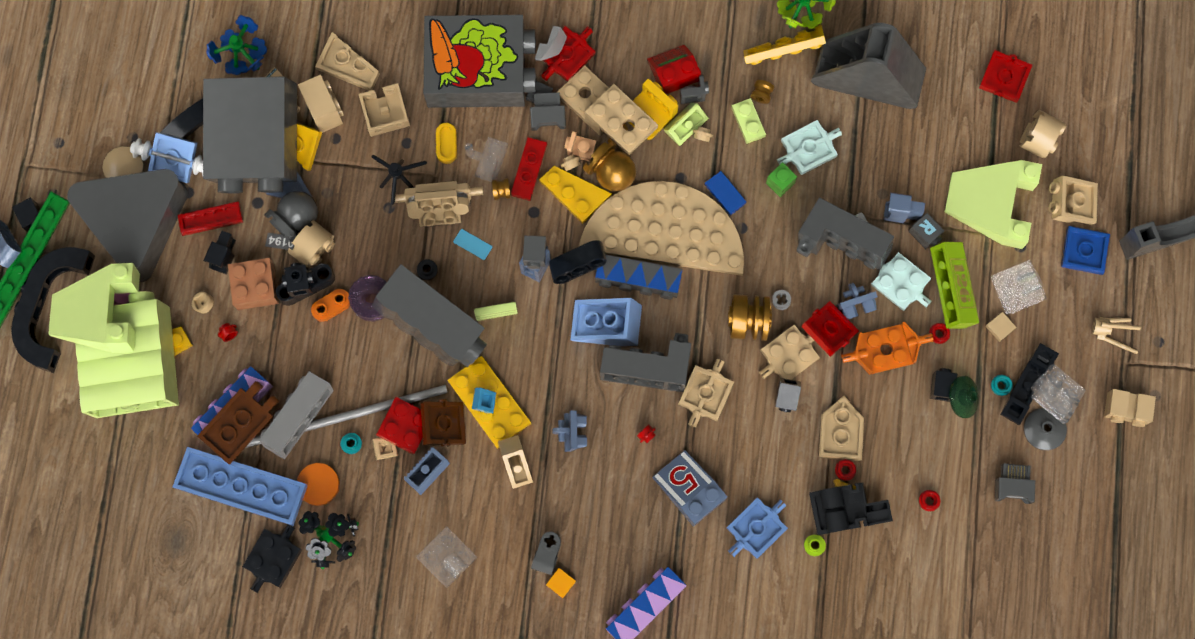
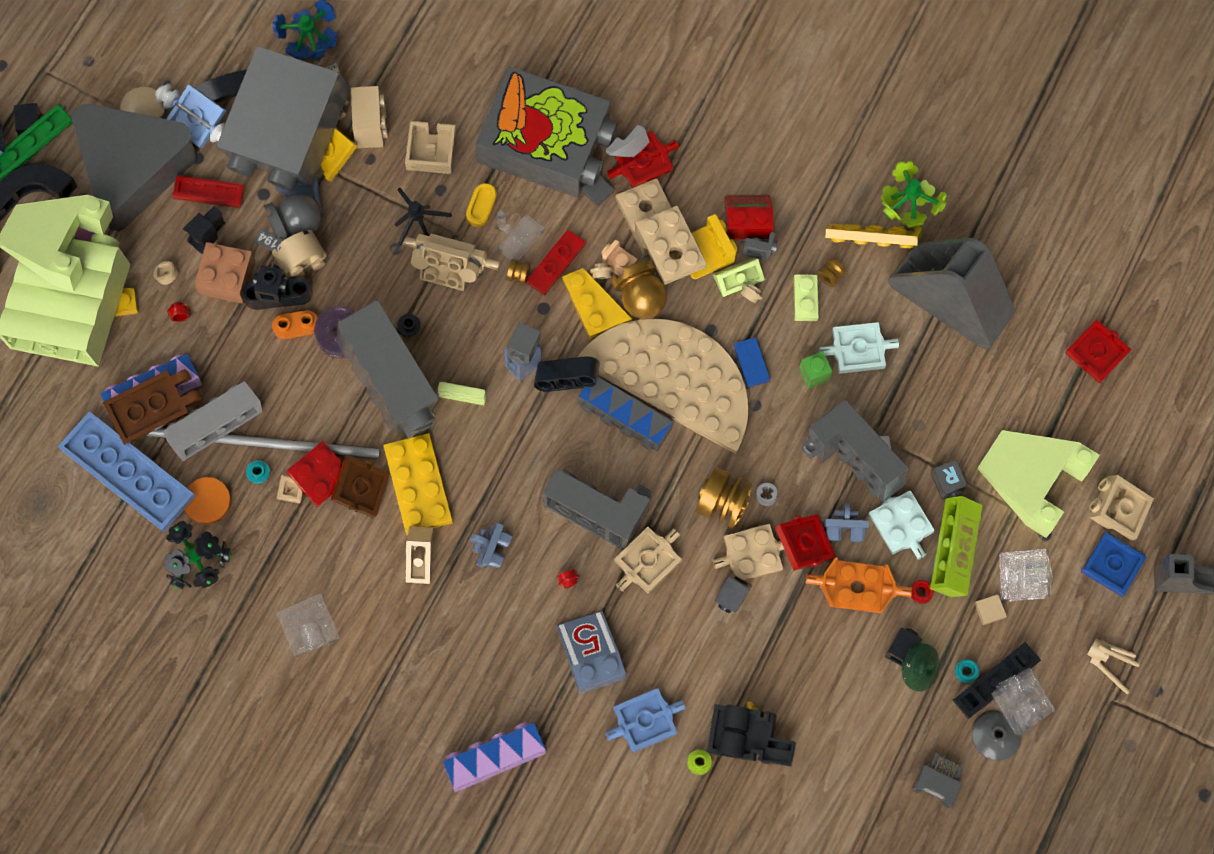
camera: 15 degrees right, 5 degrees down
black plate [242,524,302,593] -> none
tan wing [315,32,380,91] -> none
sand blue brick [404,447,450,495] -> none
medium azure sticker [453,229,492,260] -> none
dark azure plate [472,388,497,413] -> none
dark grey piece [530,92,566,131] -> none
dark grey piece [531,532,561,575] -> none
light orange tile [546,568,576,598] -> none
light blue slope [570,298,642,346] -> none
tan tile [819,396,864,461] -> none
red plate [835,459,856,481] -> none
sand blue piece [883,193,925,223] -> none
red plate [919,490,941,512] -> none
tan brick [1019,110,1066,158] -> none
tan brick [1104,389,1156,427] -> none

